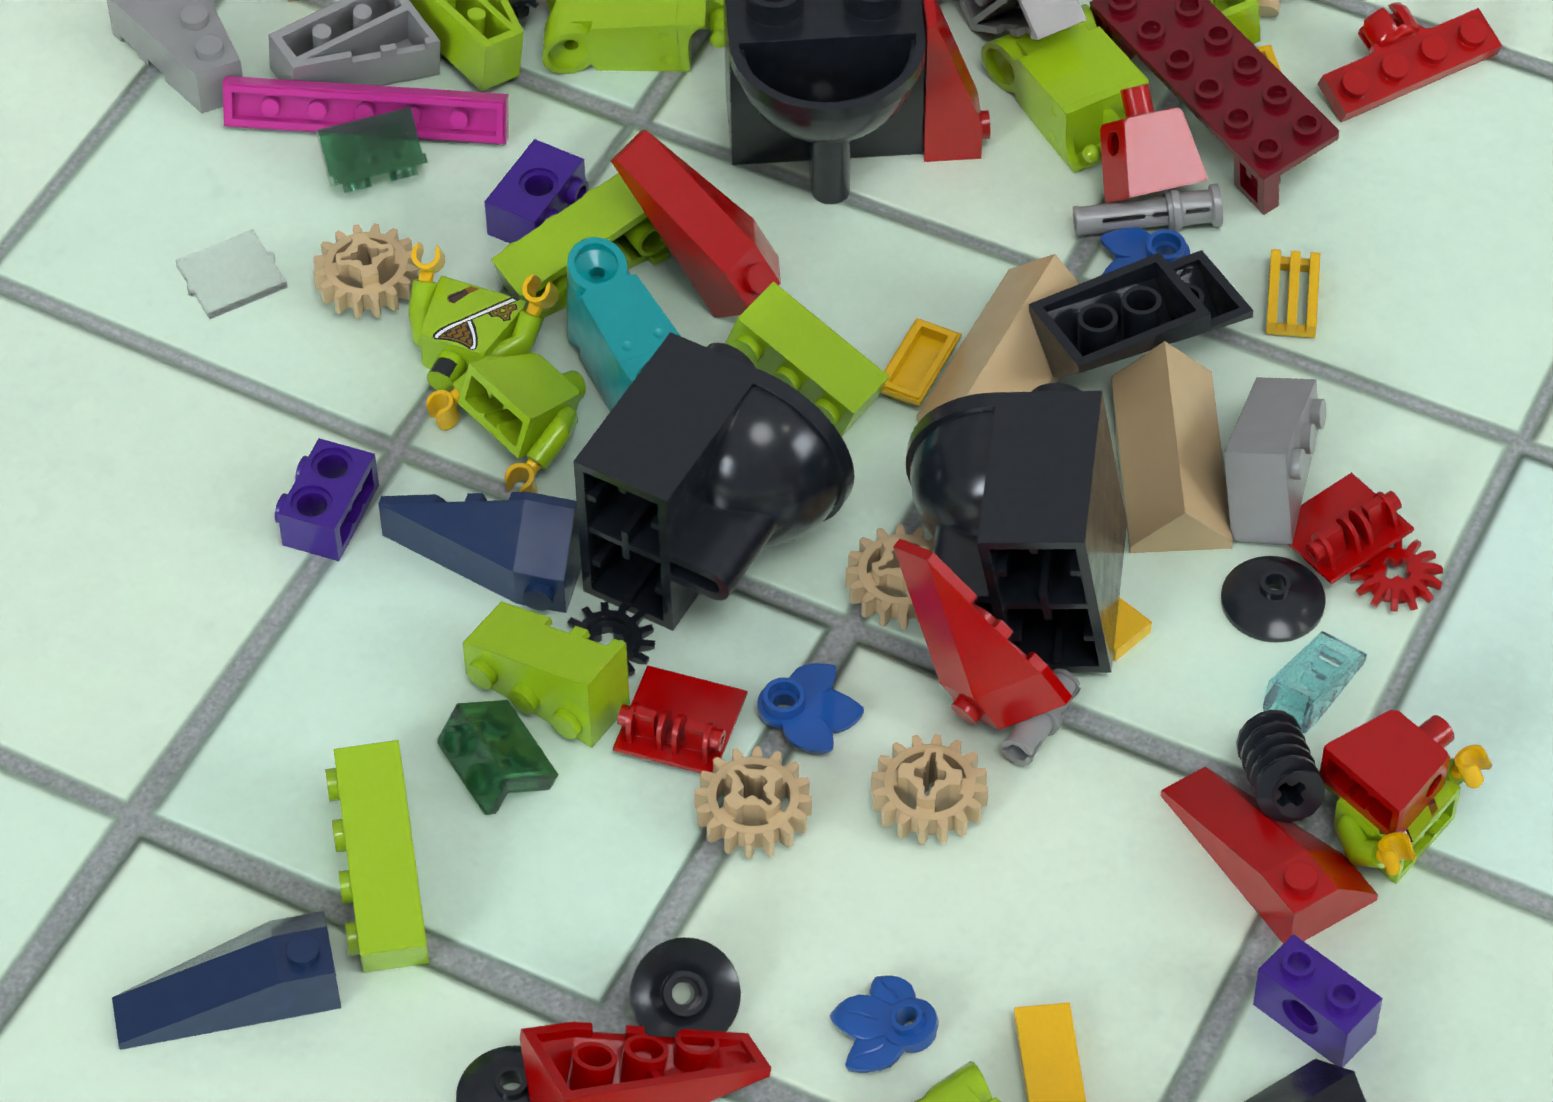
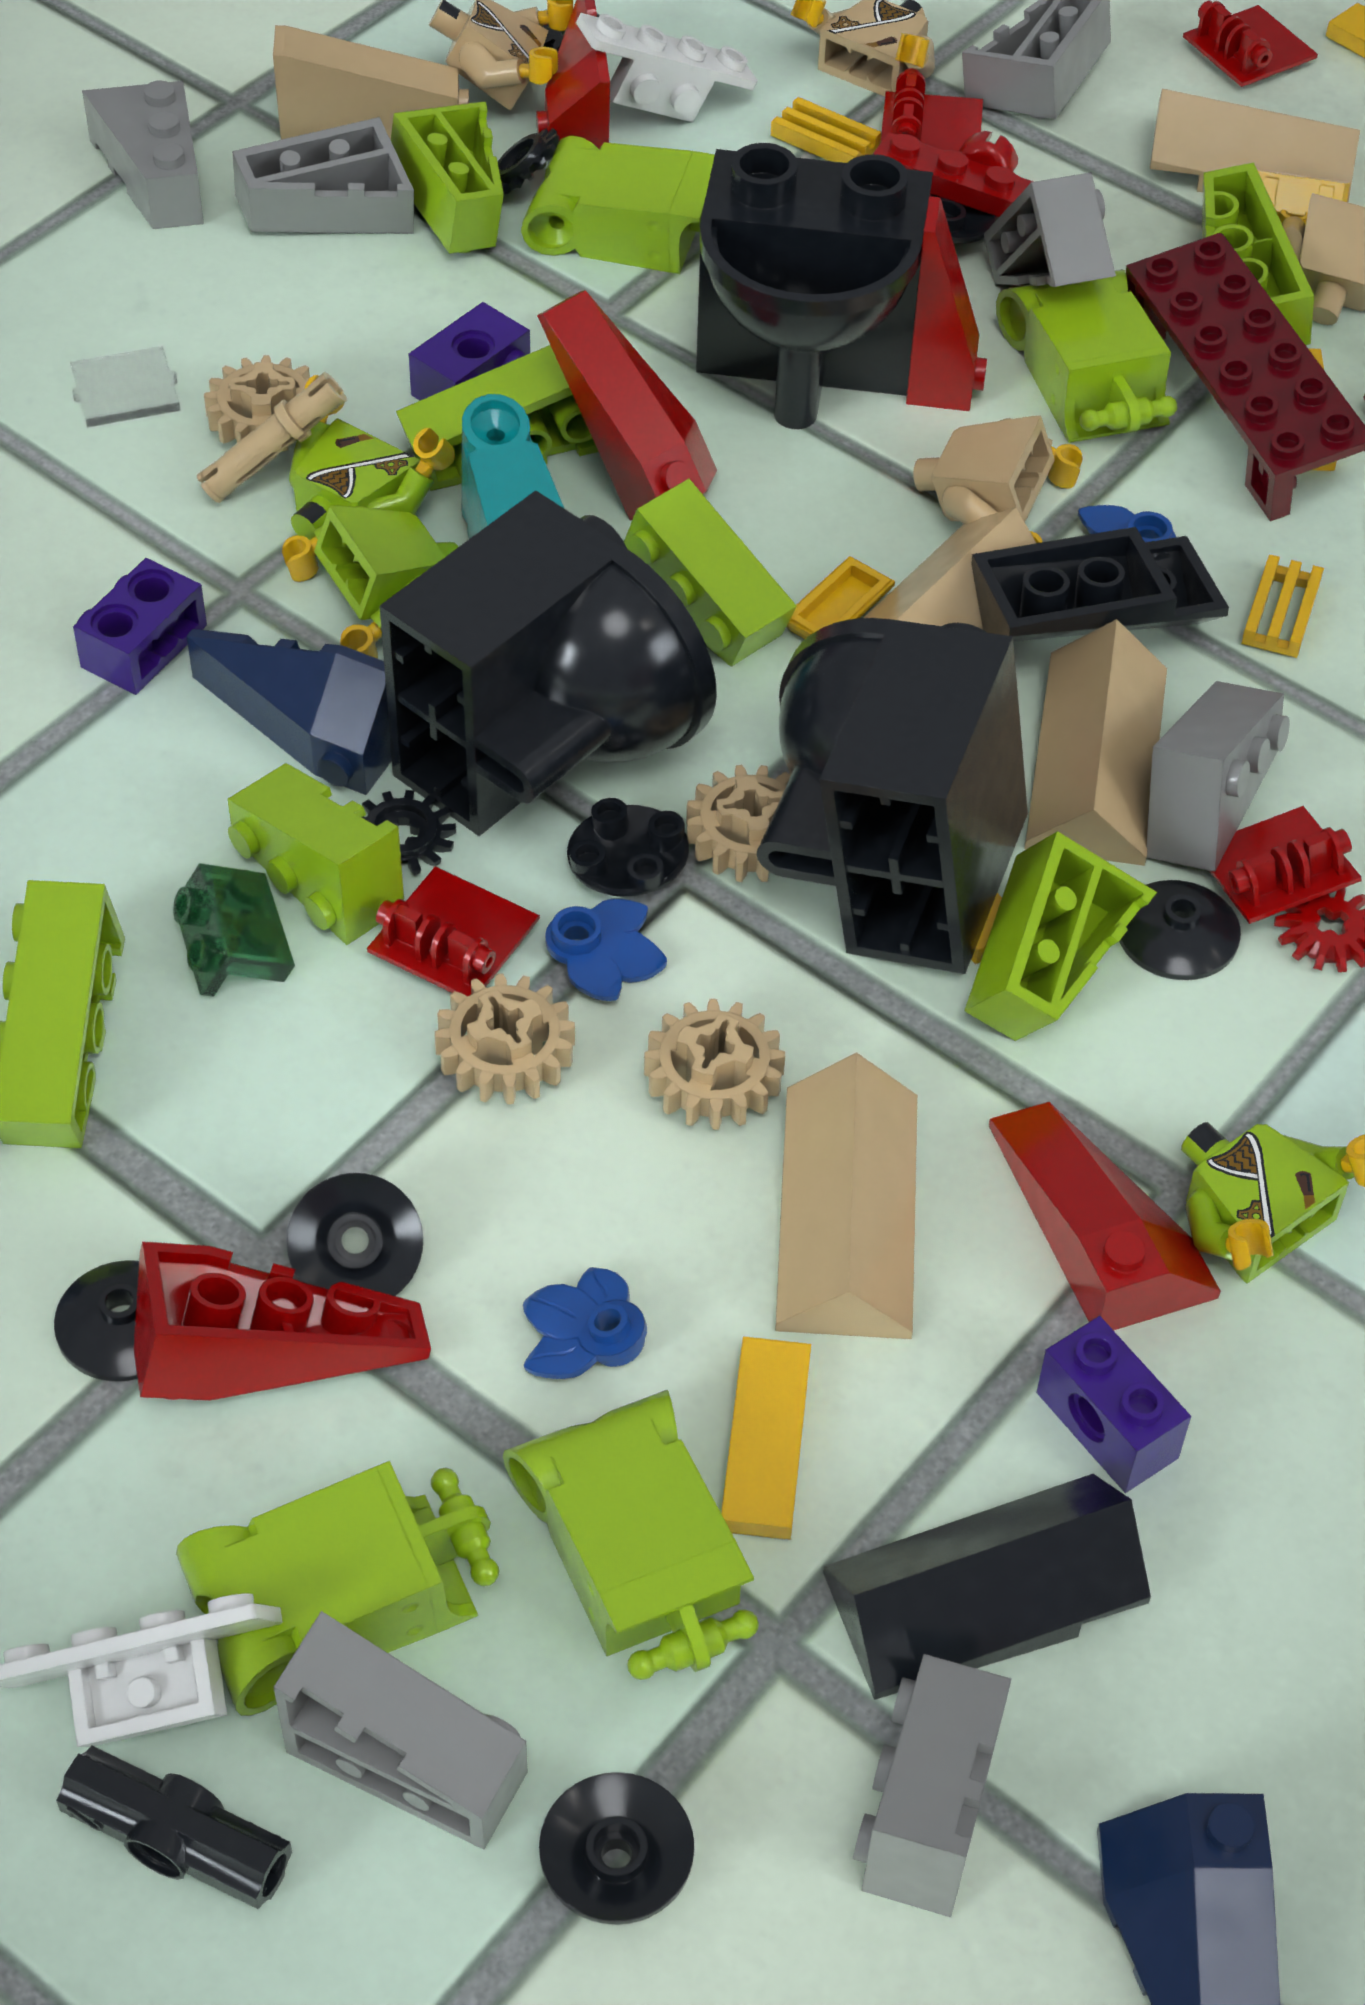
camera: 10 degrees right, 0 degrees up
dark pink tile [222,76,508,145] -> none
clear green bracket [316,107,428,193] -> none
red wedge [893,539,1073,730] -> none
light grey pin [1002,669,1081,766] -> none
light grey pin [1073,183,1223,237] -> none
torso [1100,84,1208,203] -> none
black piece [1236,710,1325,822] -> none
clear light blue slope [1263,631,1367,733] -> none
red torso [1320,710,1455,835] -> none
none -> tan pin [197,372,347,503]
none -> black dish [567,798,689,897]
none -> tan slope [775,1052,918,1339]
none -> tan torso [913,416,1083,543]
none -> lime wedge [964,831,1157,1041]

